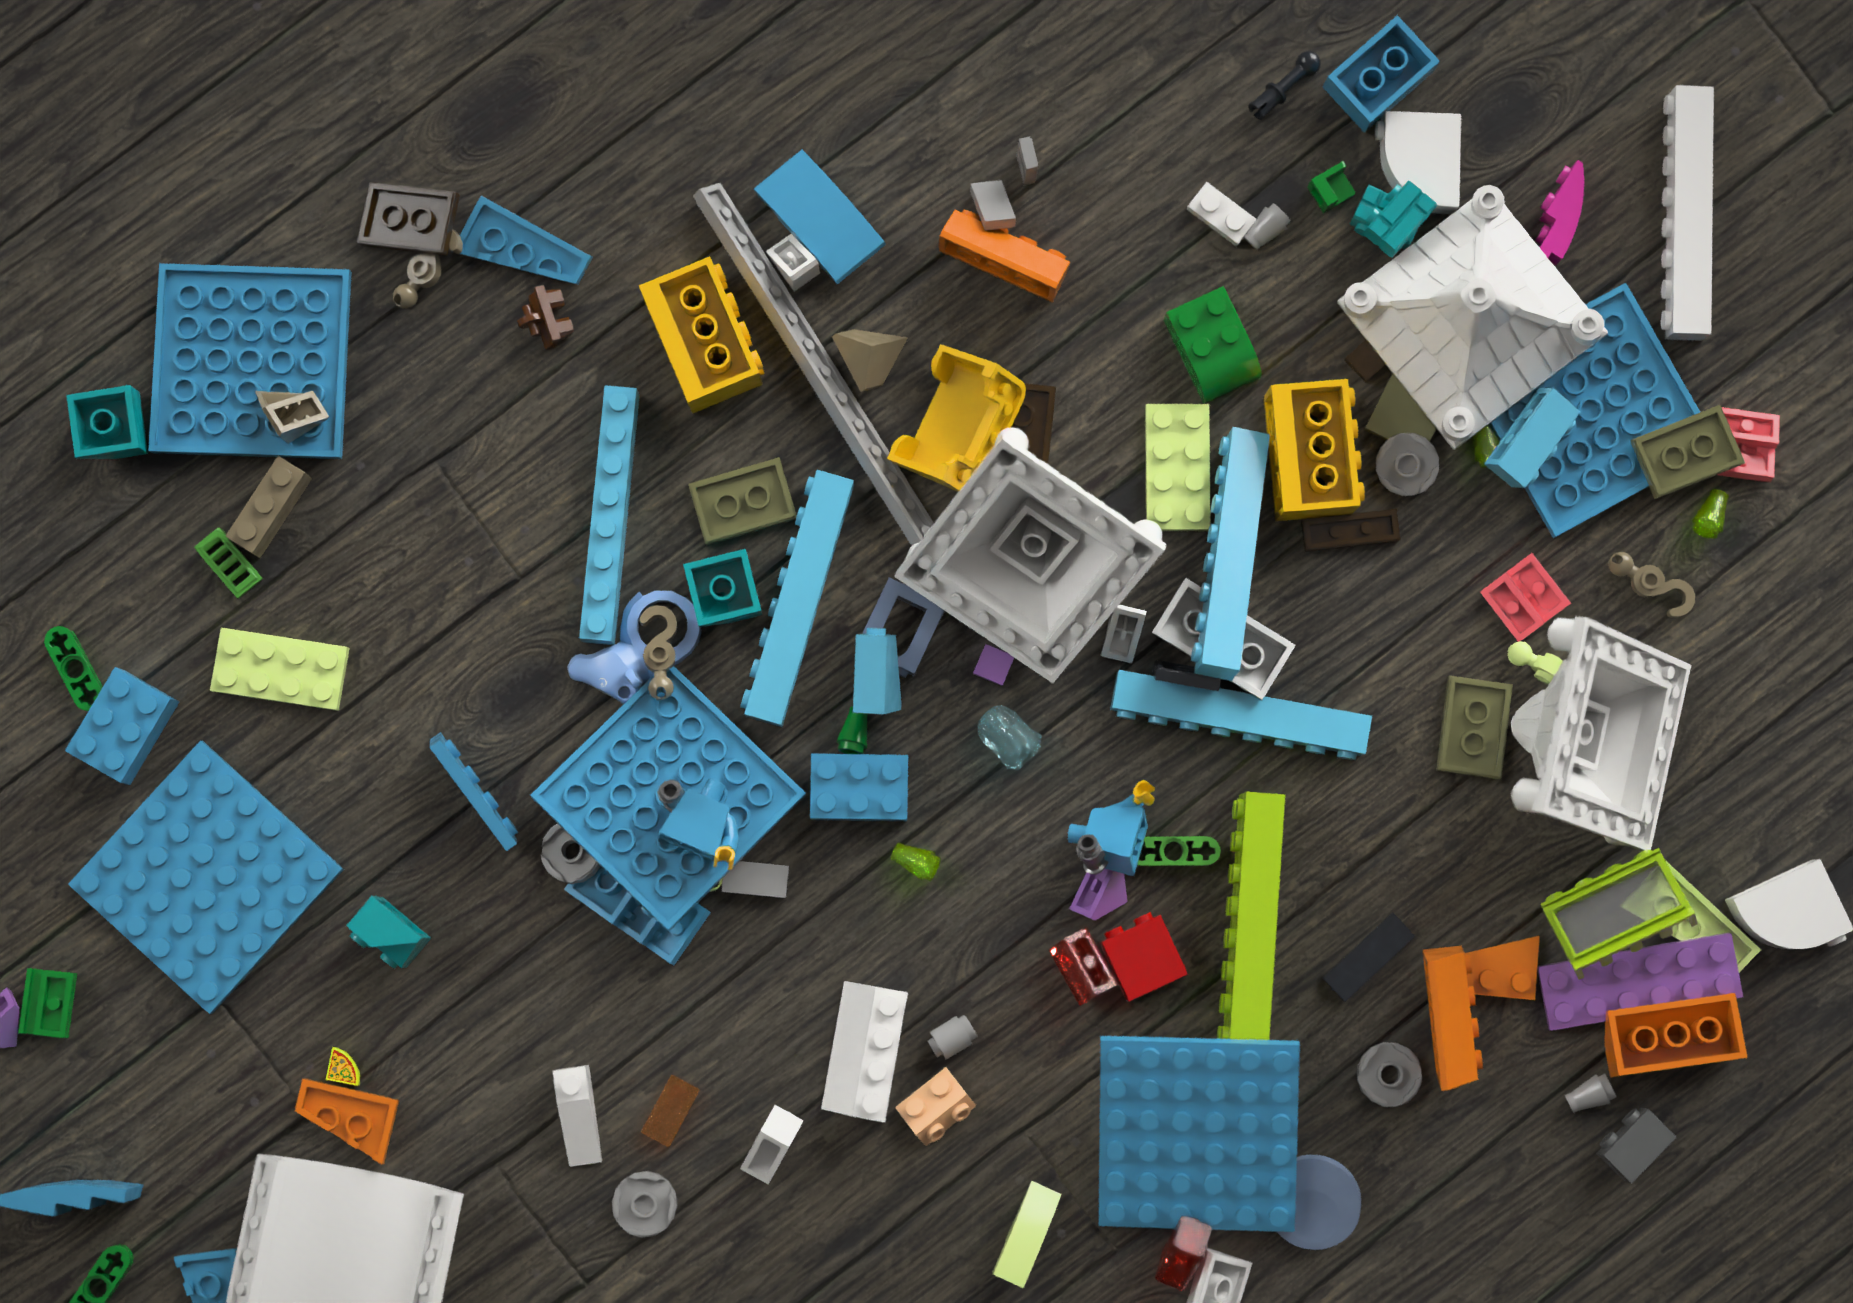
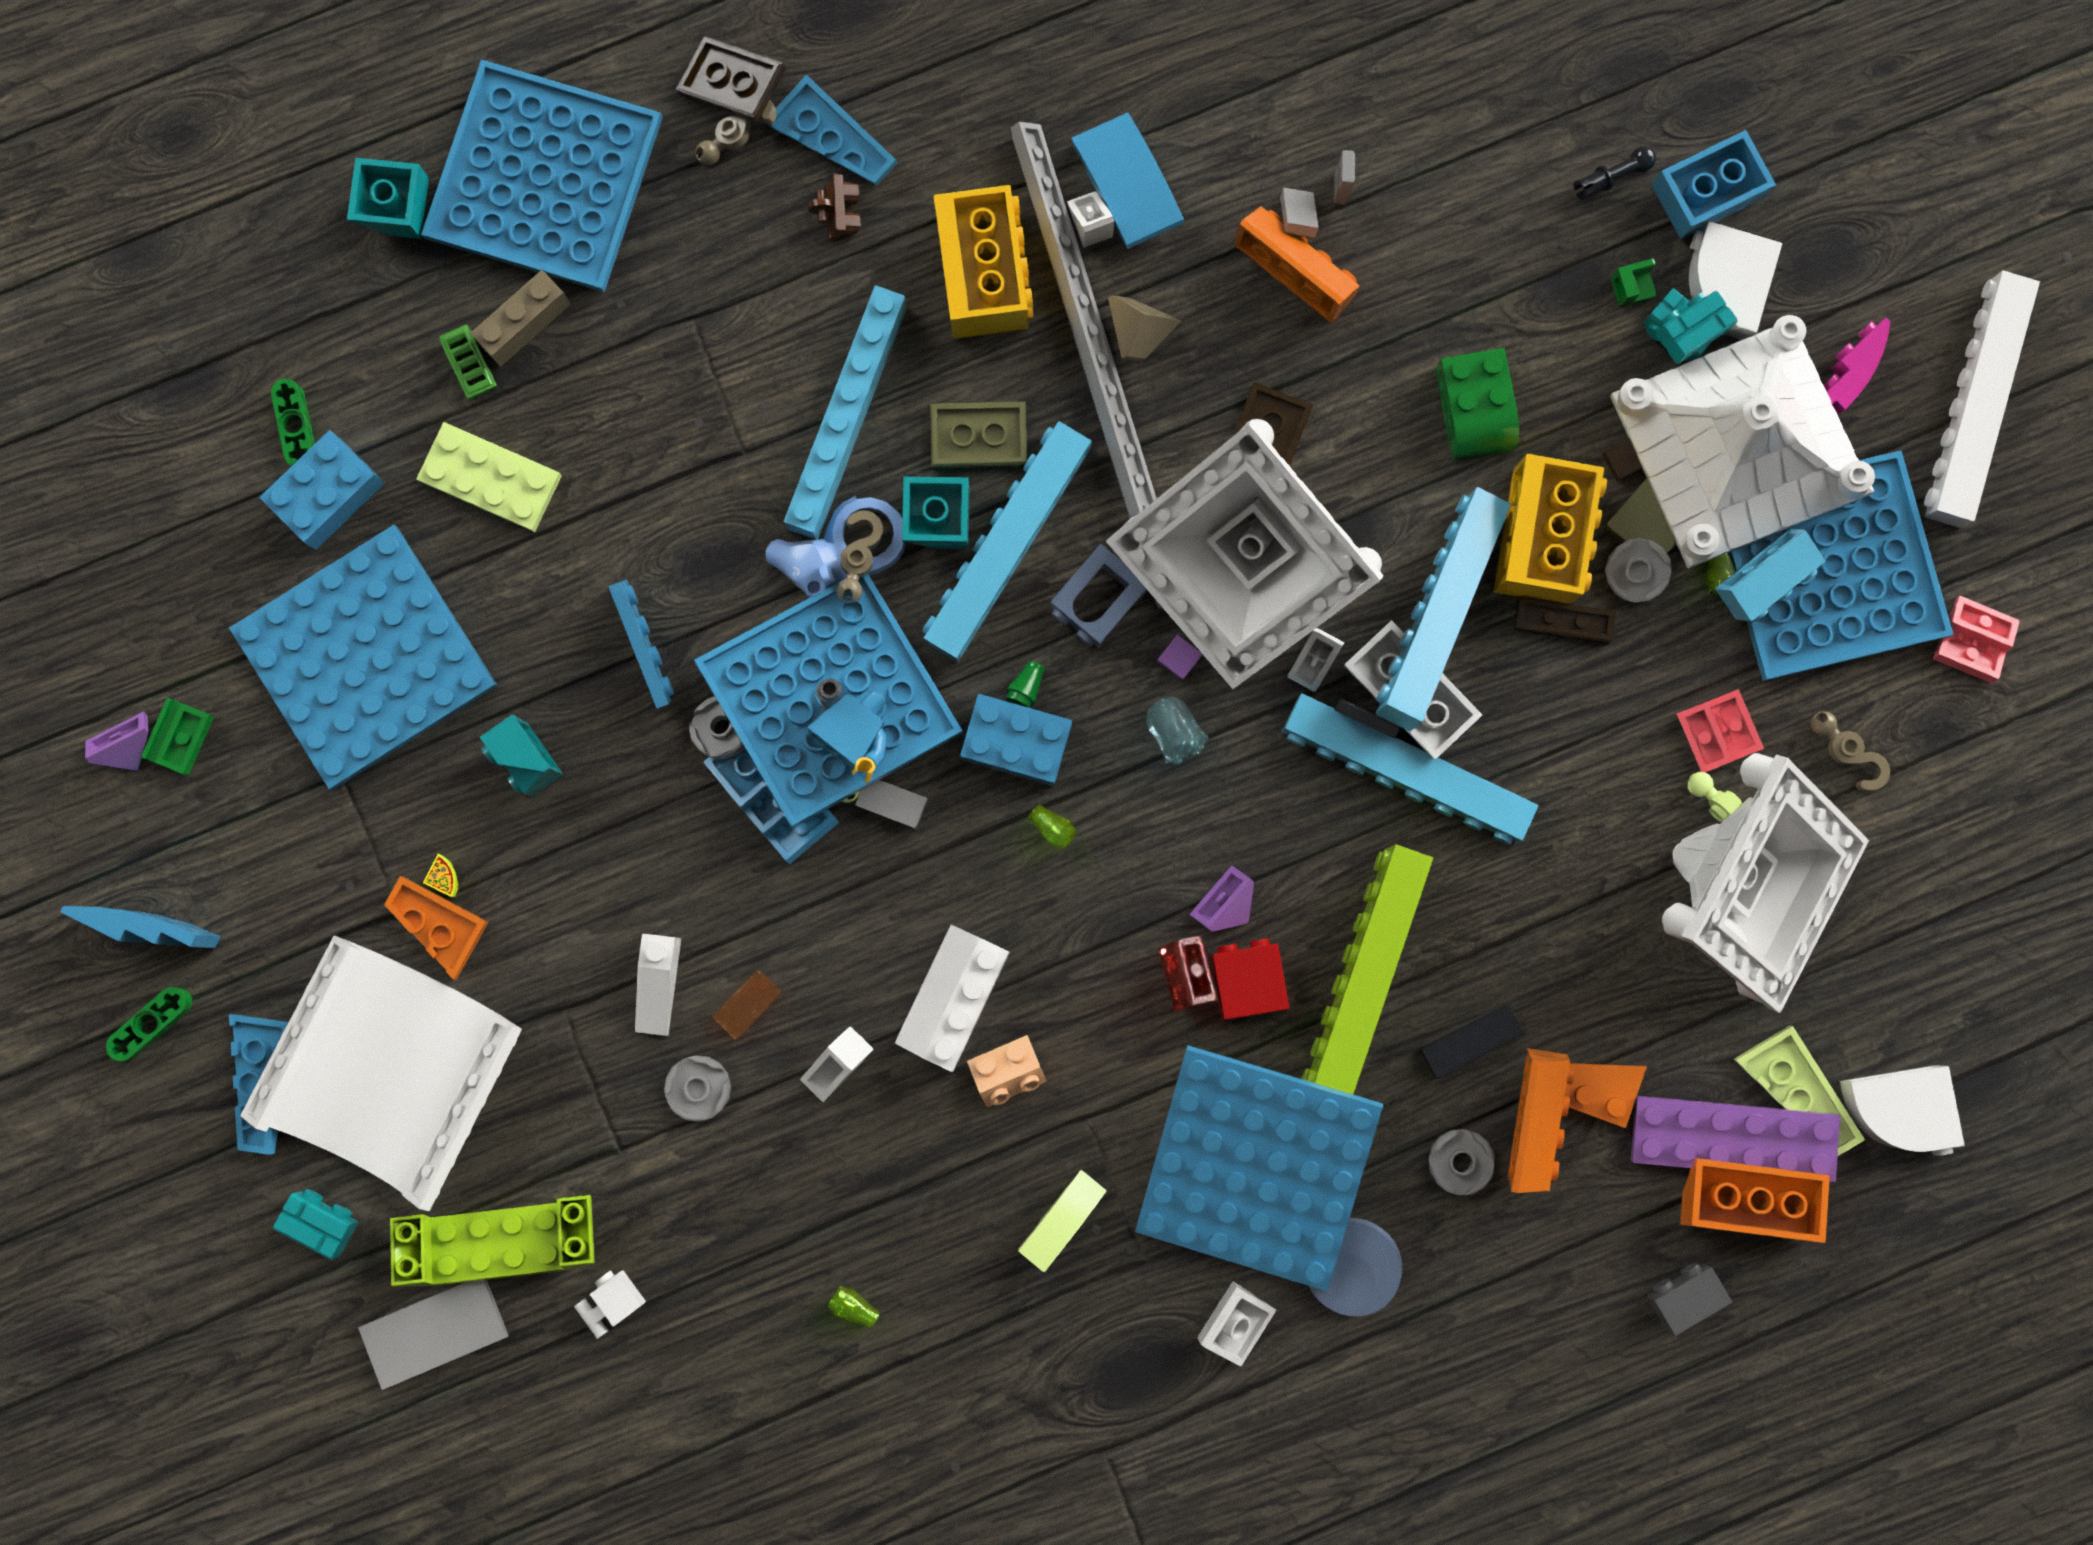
camera: 20 degrees right, 0 degrees up
dark tan slope [255,390,329,444] -> none
medium azure slope [853,628,901,714] -> none
yellow windscreen [887,344,1026,492] -> none
light grey brick [928,1015,978,1060] -> none
dark azure torso [1068,780,1155,876] -> none
bright green beam [1137,836,1221,866] -> none
yellowish green plate [1145,404,1210,531] -> none
clear red brick [1155,1216,1212,1291] -> none
white plate [1187,182,1256,247] -> none
light grey cone [1244,203,1291,250] -> none
olive tile [1436,676,1513,780] -> none
window [1541,848,1697,980] -> none
light grey cone [1565,1074,1616,1113] -> none
olive tile [1630,405,1745,499] -> none
clear neon green cone [1692,489,1729,539] -> none

